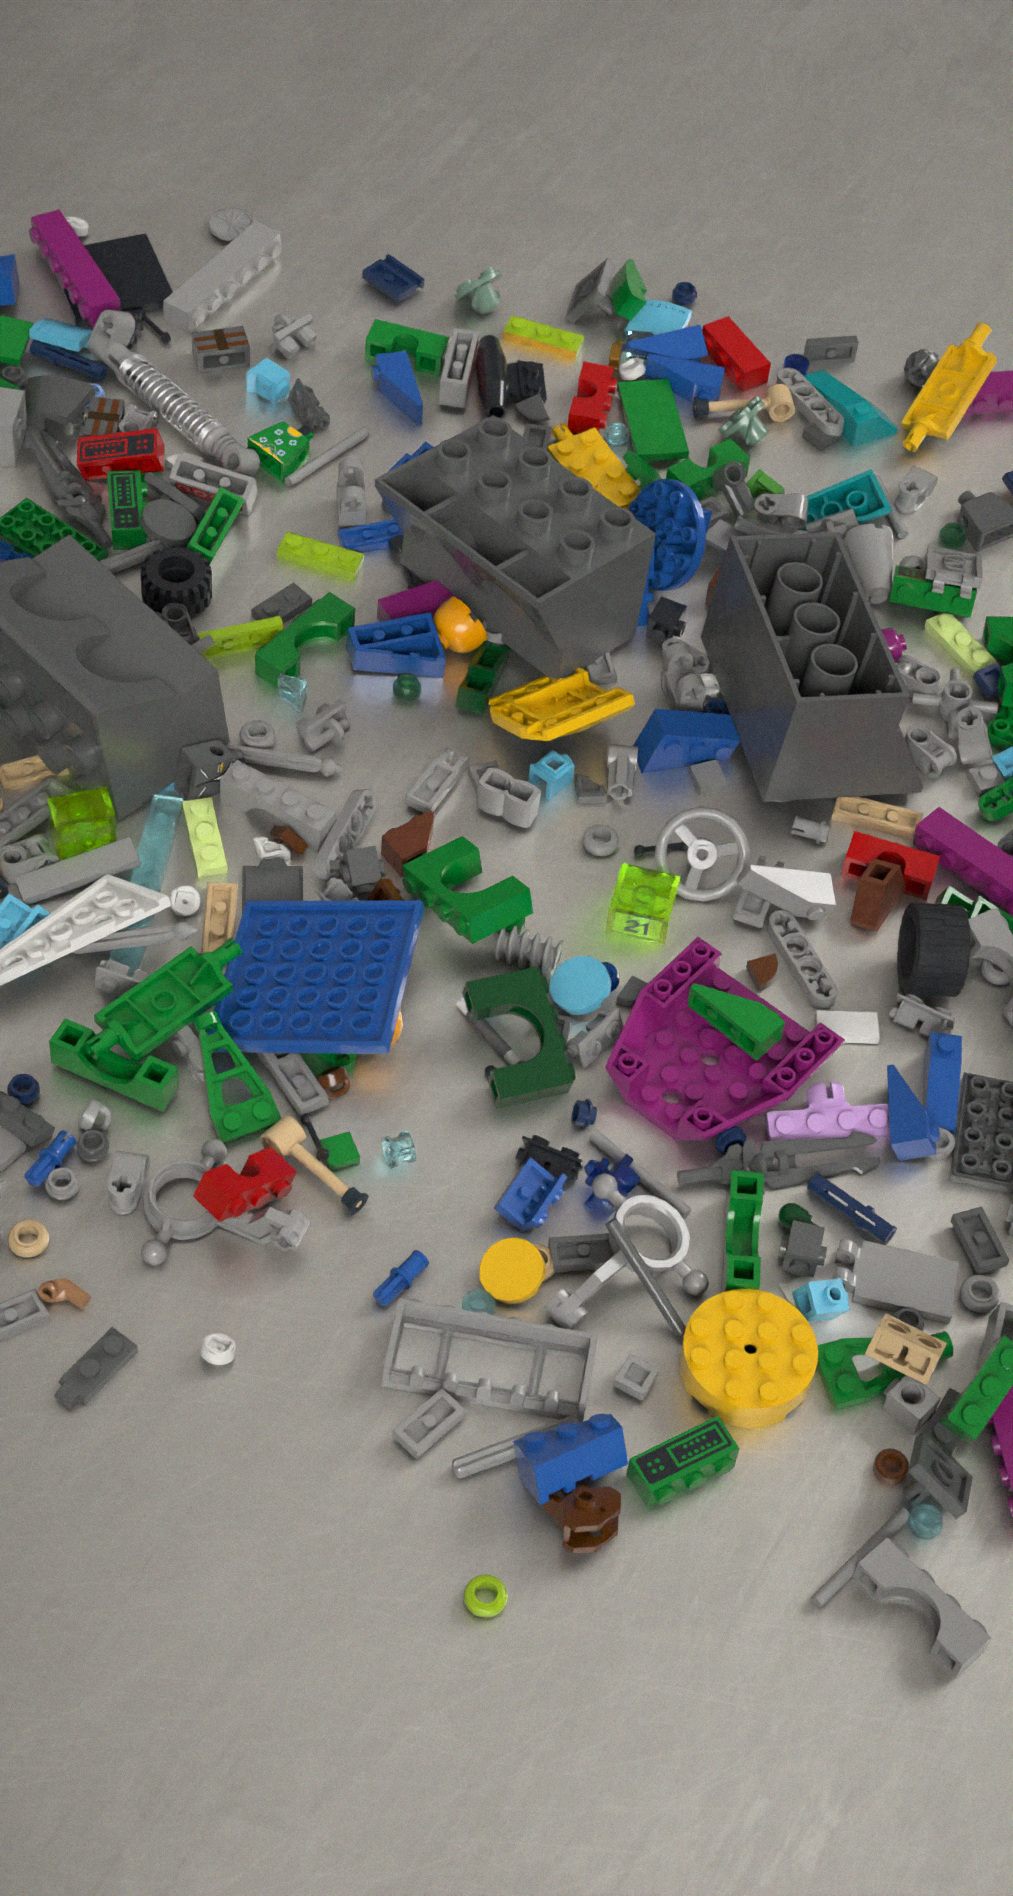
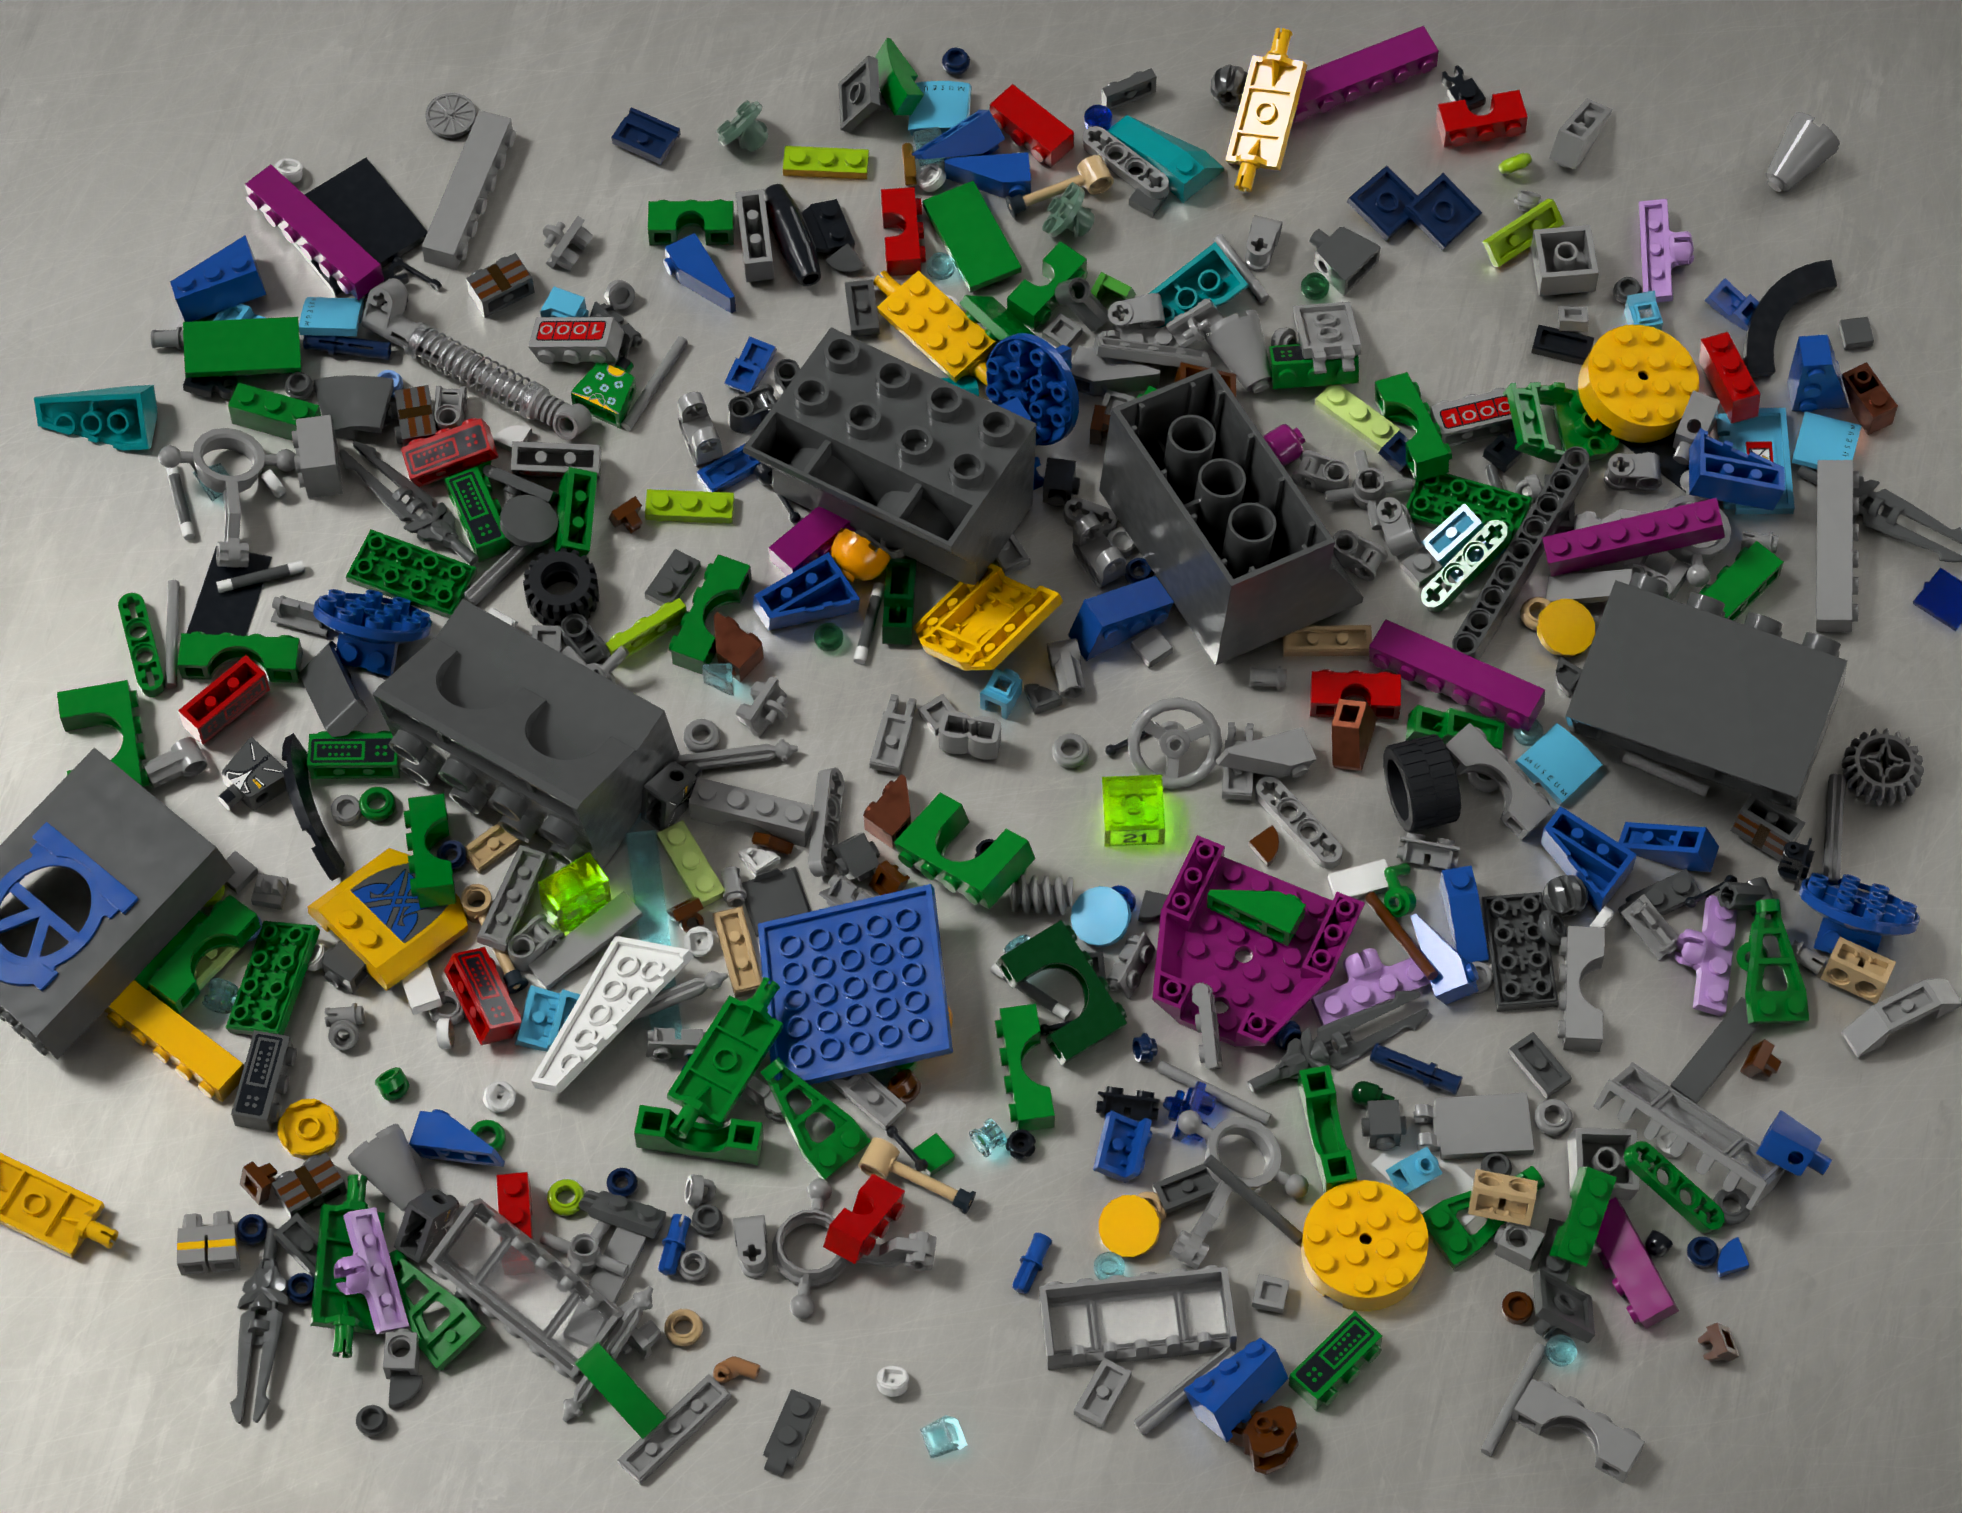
camera: 10 degrees left, 10 degrees up
none -> light grey brick [528,317,624,364]
none -> light grey tile [604,280,635,310]
none -> reddish brown tile [609,496,643,534]
none -> reddish brown tile [666,897,704,933]
none -> copper slope [714,612,764,683]
none -> light grey pin [721,866,747,907]
none -> dark grey bar [853,583,885,665]
none -> clear light blue slope [920,1415,967,1458]
none -> green arch [994,1003,1055,1131]
none -> black plate [1005,1129,1036,1159]
none -> light grey hinge [1191,982,1223,1069]
none -> reddish brown bar [1365,892,1438,980]
none -> green plate [1384,863,1416,917]

